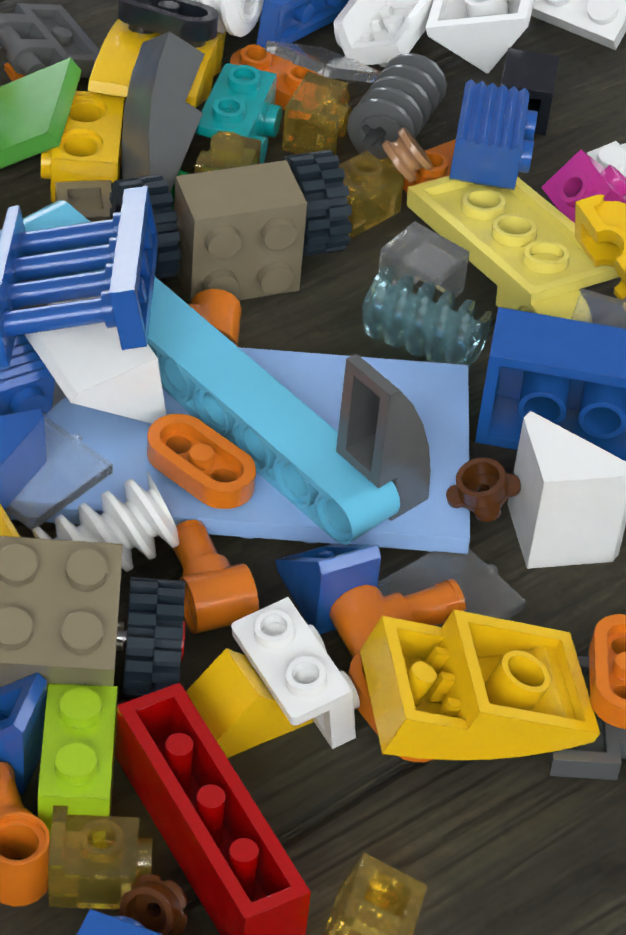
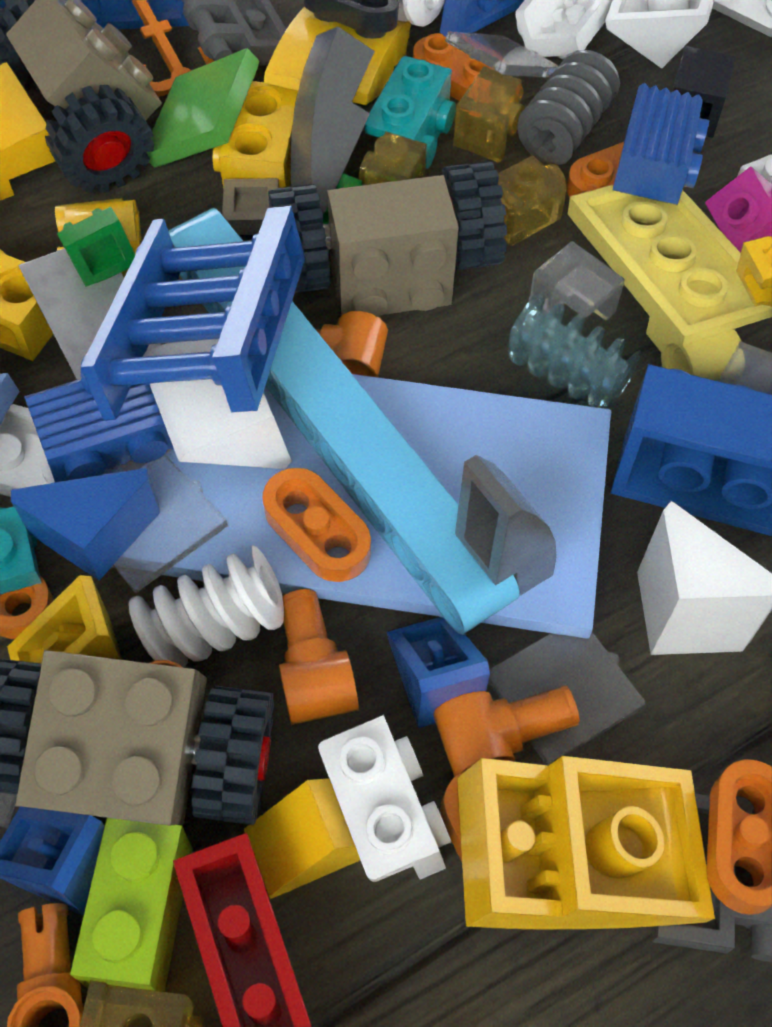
camera: 10 degrees right, 15 degrees up
medium nougat bush [382,127,433,183] -> none
reddish brown plate [446,458,521,522] -> none

